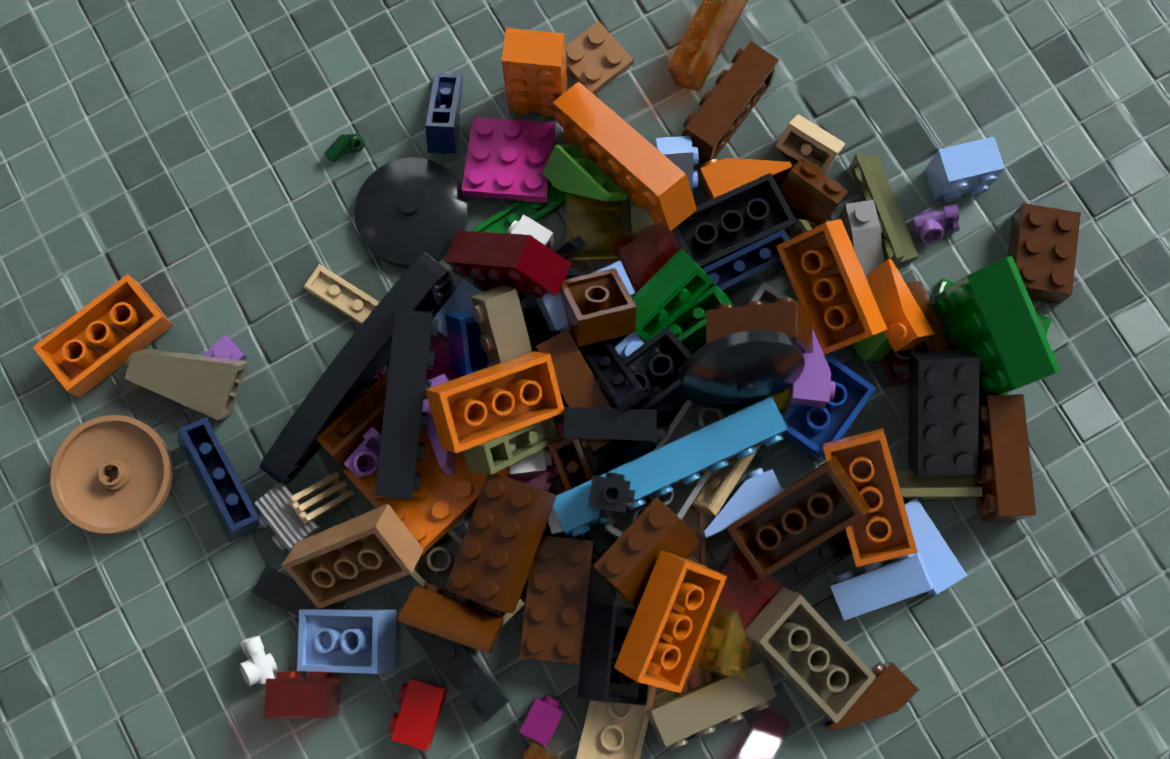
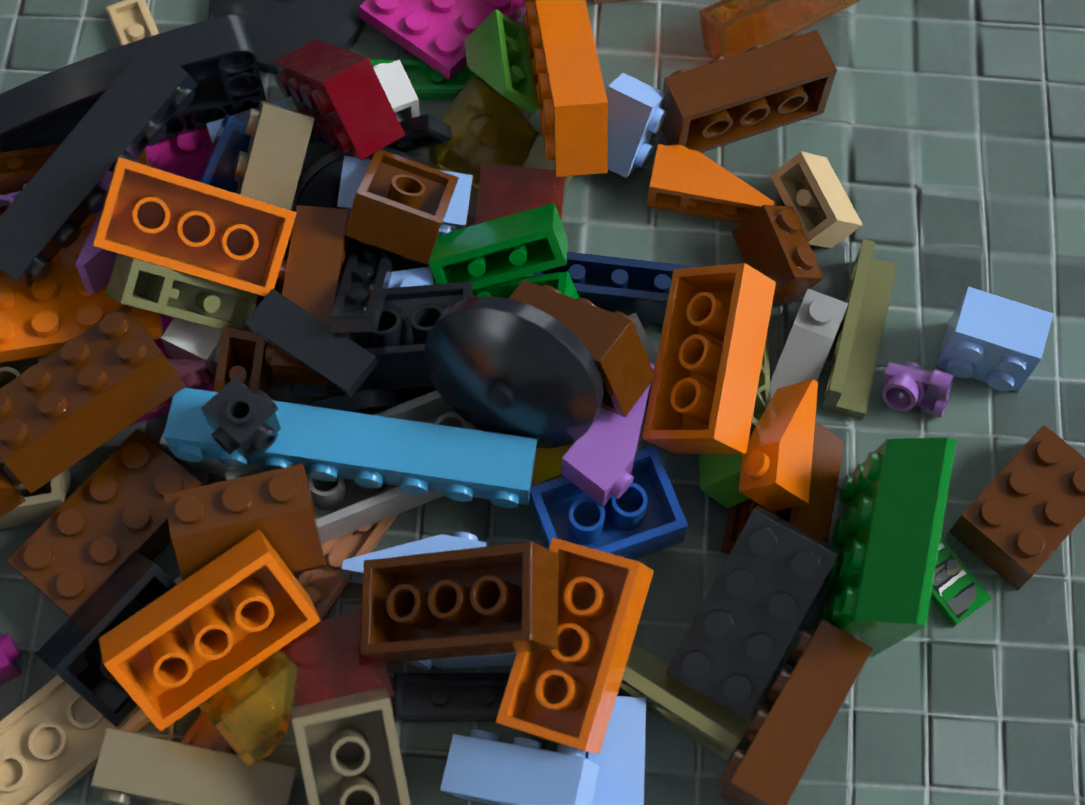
camera: 30 degrees right, 10 degrees down
black brick [665,173,797,268] -> none
tan tile [692,445,761,516] -> none

